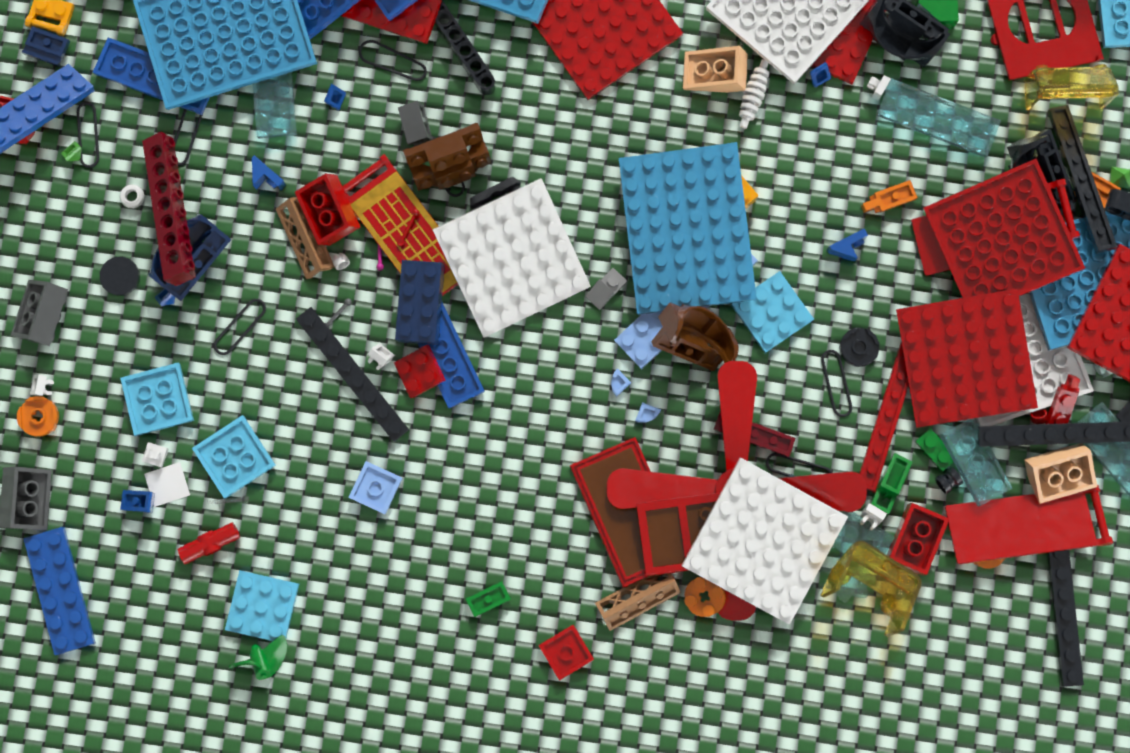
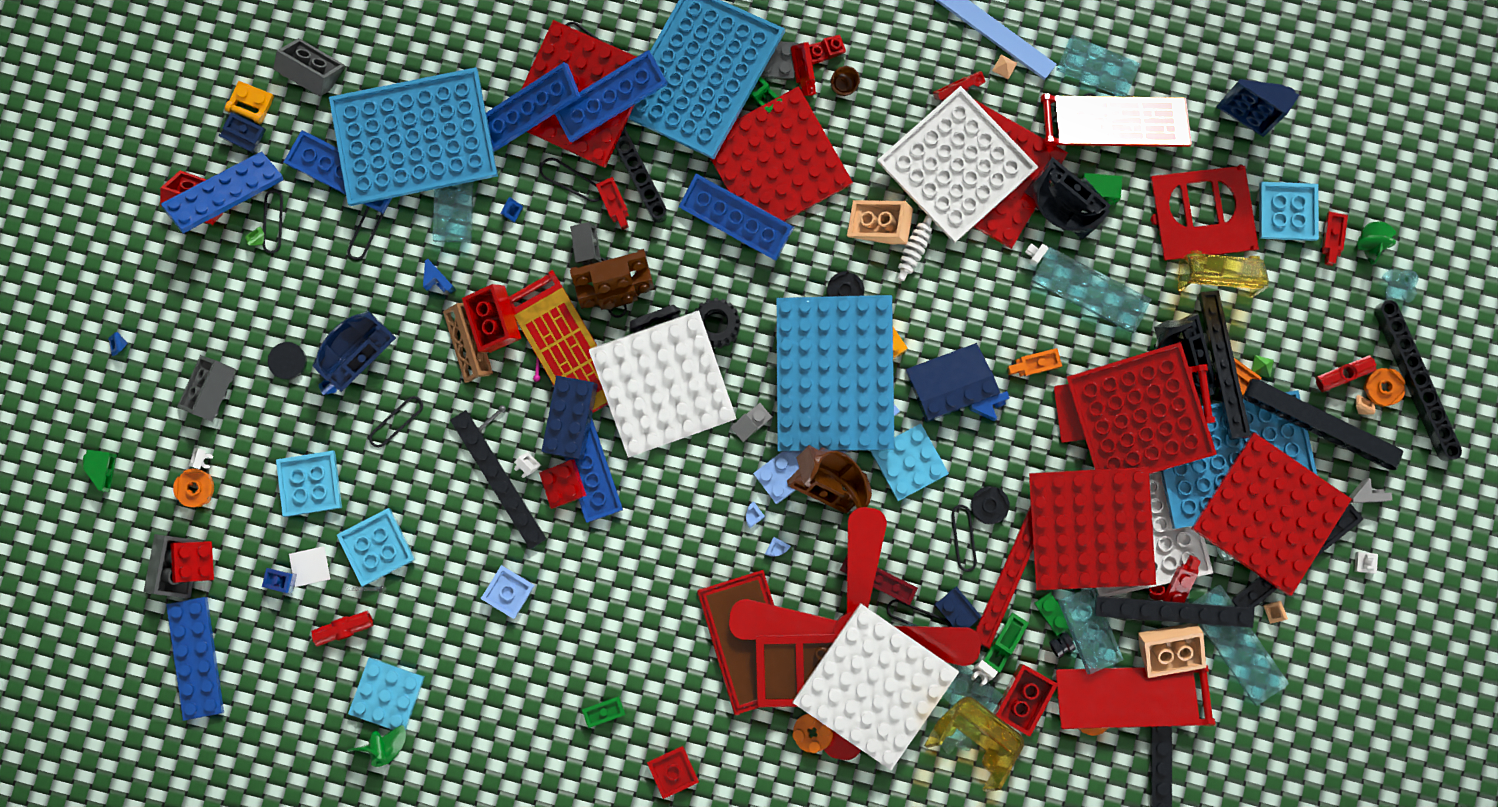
camera: 10 degrees right, 0 degrees up
white piece [120,184,145,209] -> none
dark red brick [142,132,196,286] -> none
white tile [142,442,169,468] -> none
white hinge [332,253,350,270] -> none
red hinge [397,209,420,247] -> none
medium nougat fence [595,573,681,631] -> none
blue slope [809,62,831,88] -> none
none -> red plate [171,541,214,583]
none -> red hinge [596,177,629,230]
none -> blue plate [679,174,794,261]
none -> black tyre [694,298,740,349]
none -> black tile [826,271,865,297]
none -> dark blue slope [905,343,1000,423]
none -> dark blue plate [934,586,982,628]

